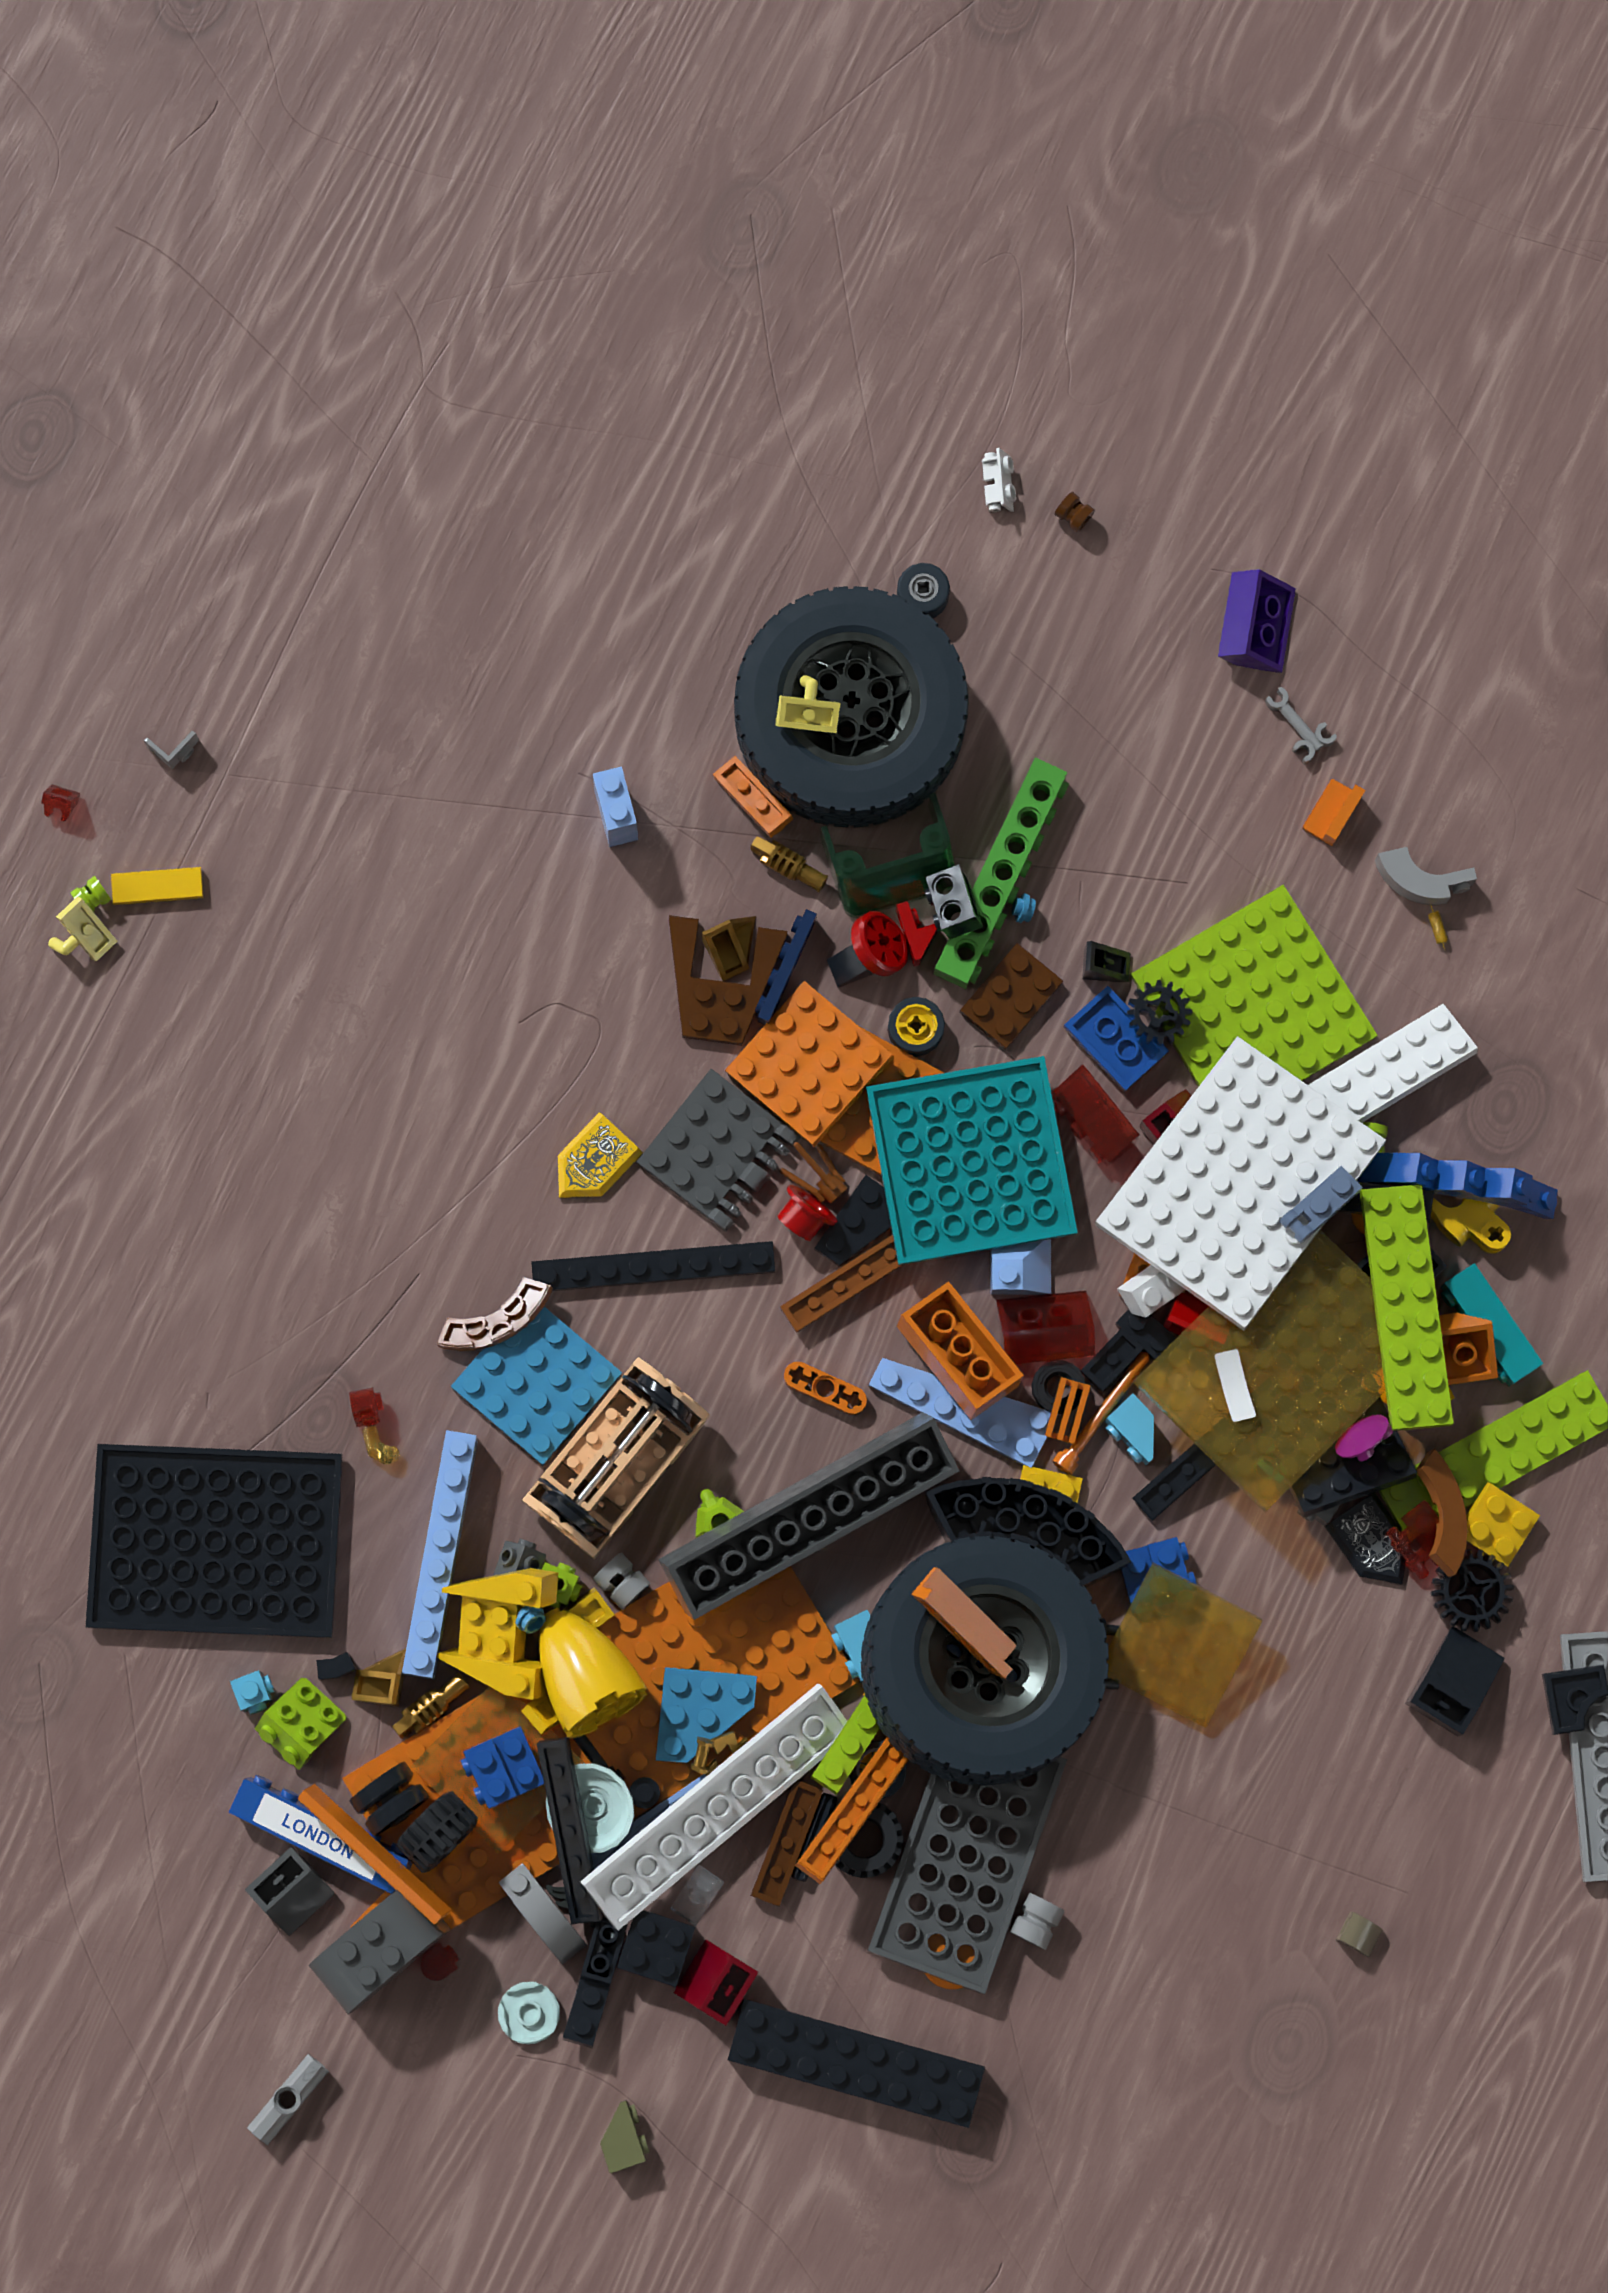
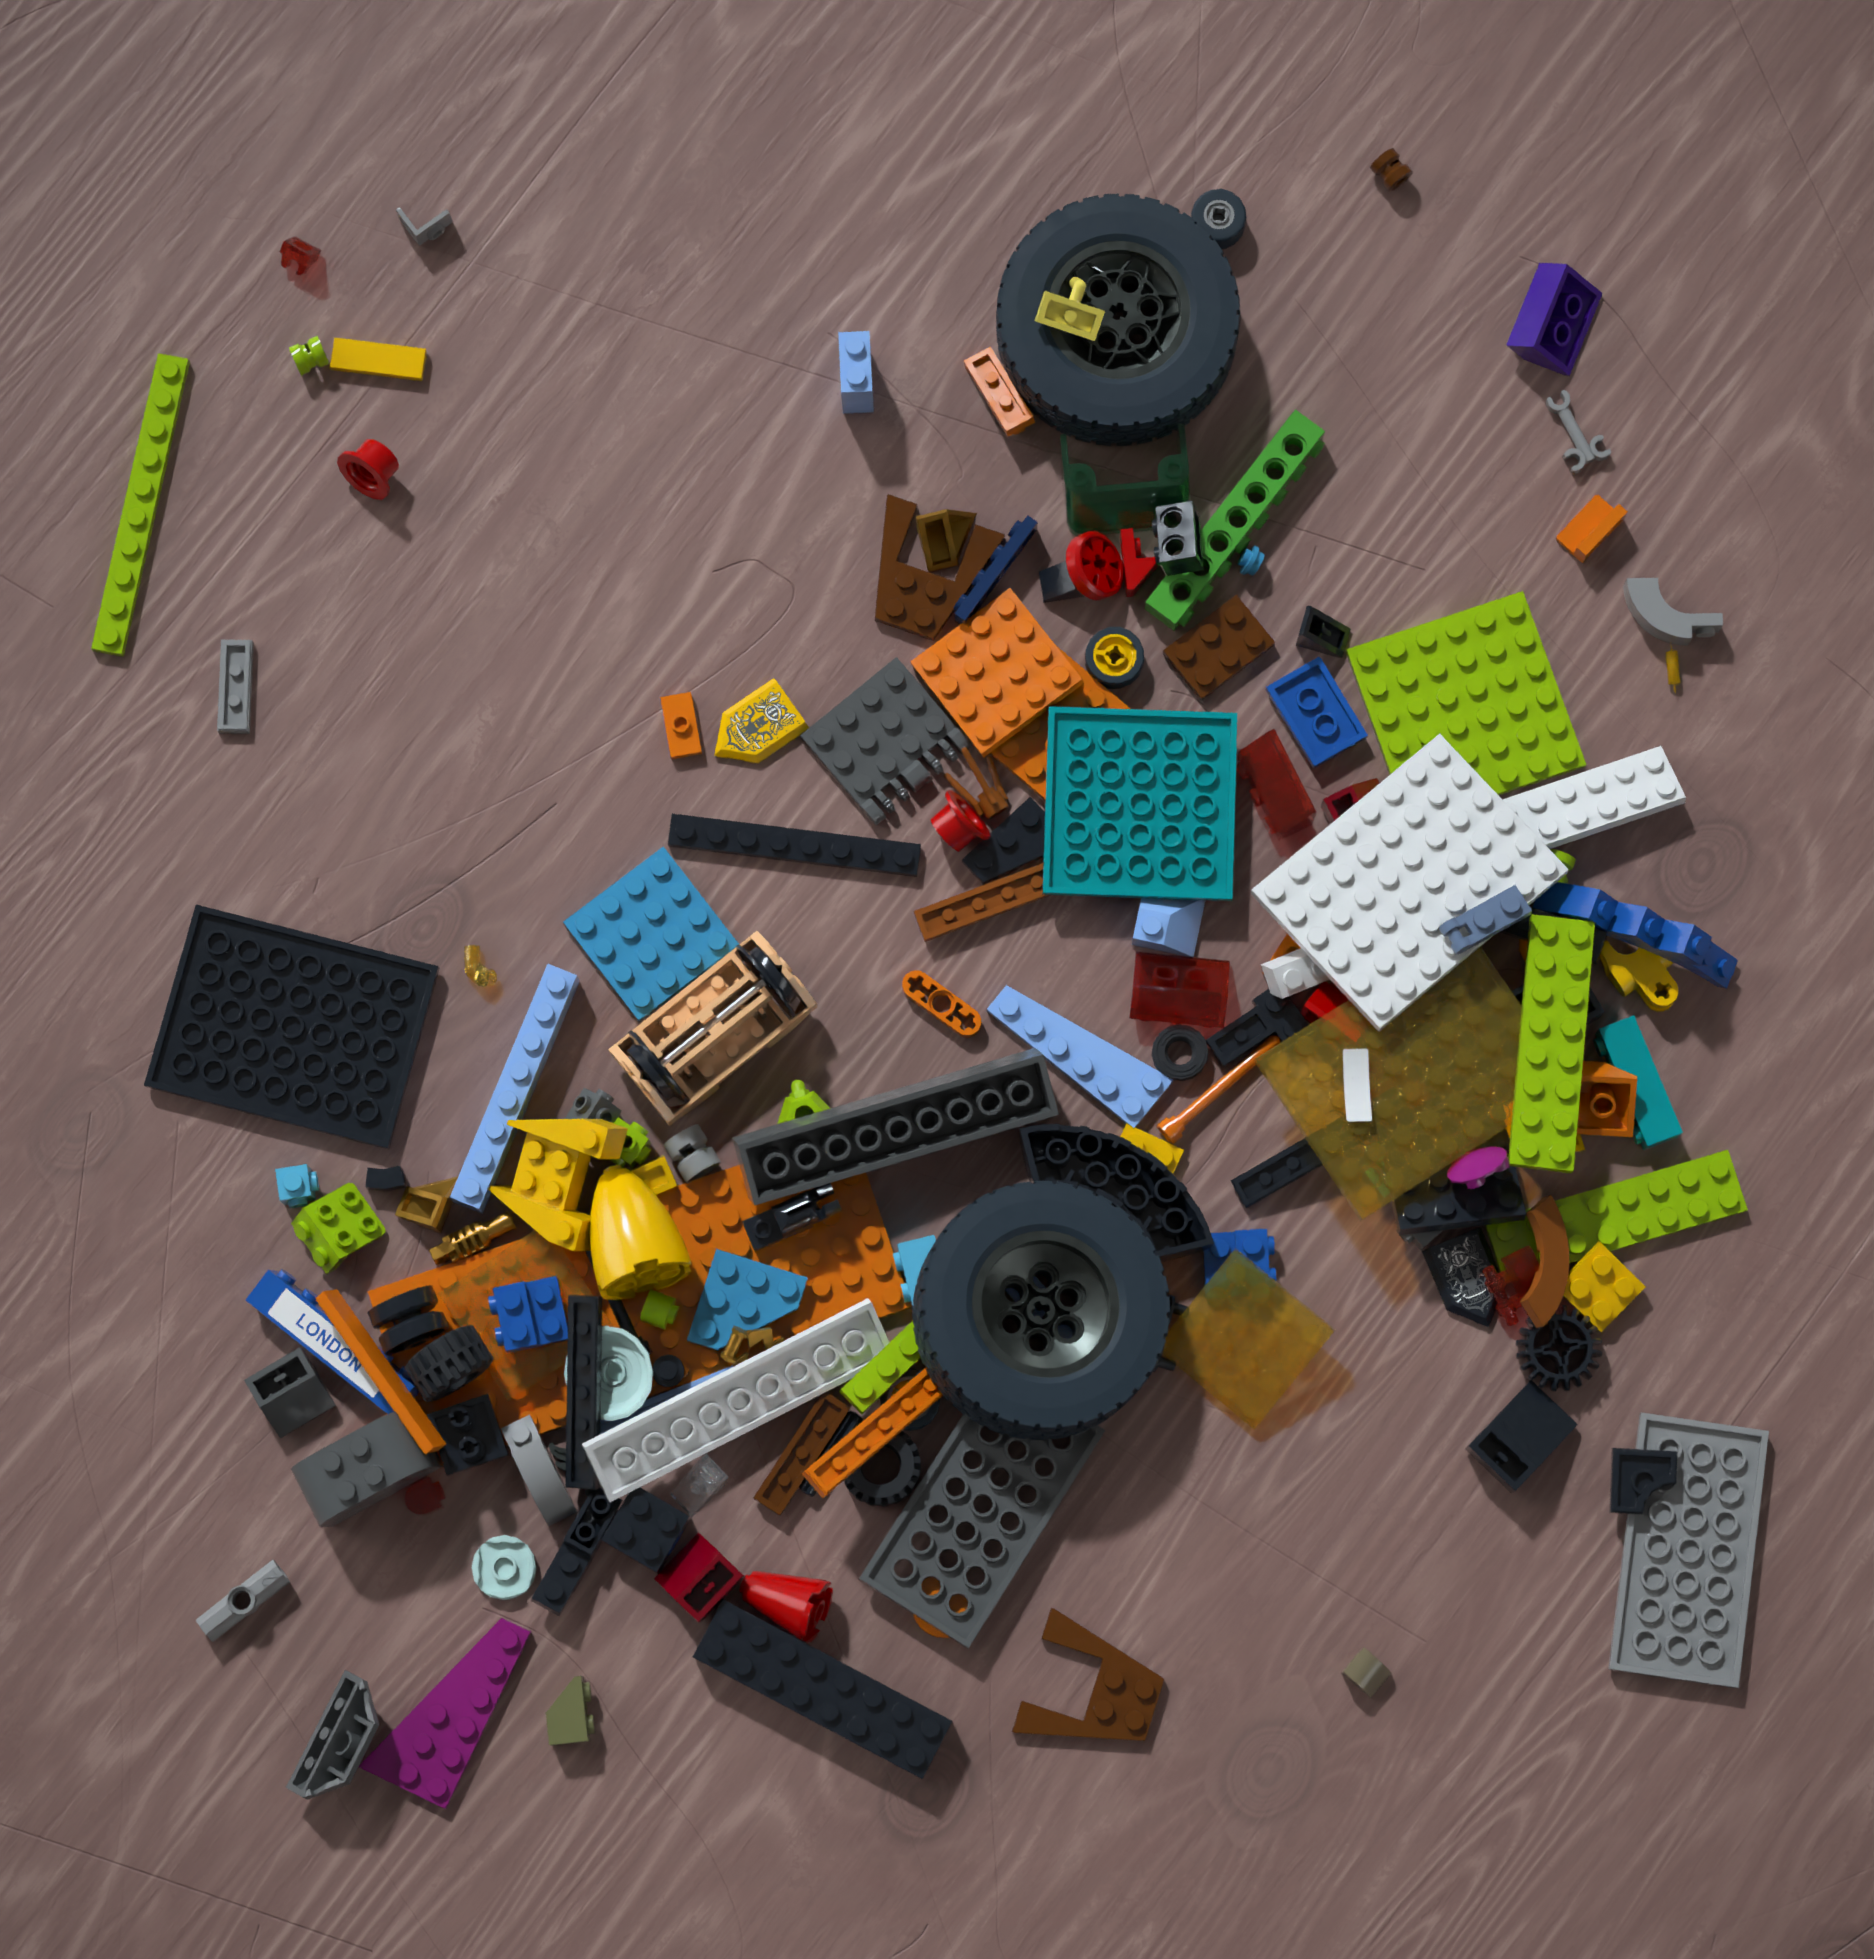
camera: 20 degrees right, 0 degrees up
light yellow plate [48,896,118,961] -> none
clear red plate [349,1387,384,1427] -> none
tile [437,1277,553,1351] -> none
dark azure plate [515,1606,546,1634] -> none
yellow plate [521,1695,560,1734] -> none
pearl gold hinge [750,836,829,893] -> none
orange brick [896,1281,1024,1420] -> none
orange panel [911,1567,1016,1678] -> none
white hinge [982,448,1016,512] -> none
light grey wheel [1010,1893,1065,1950] -> none
orange tile [1044,1377,1091,1444] -> none
medium azure slope [1104,1394,1154,1465] -> none
black gear [1126,980,1192,1046] -> none
none -> light grey tile [217,640,254,734]
none -> dark grey wedge [286,1670,379,1800]
none -> red piece [337,439,399,500]
none -> magenta wing [358,1618,531,1809]
none -> black plate [427,1394,509,1476]
none -> lime plate [640,1290,679,1330]
none -> orange plate [660,692,702,760]
none -> red cone [740,1571,833,1643]
none -> black plate [742,1183,842,1252]
none -> reddish brown wing [1012,1608,1164,1741]

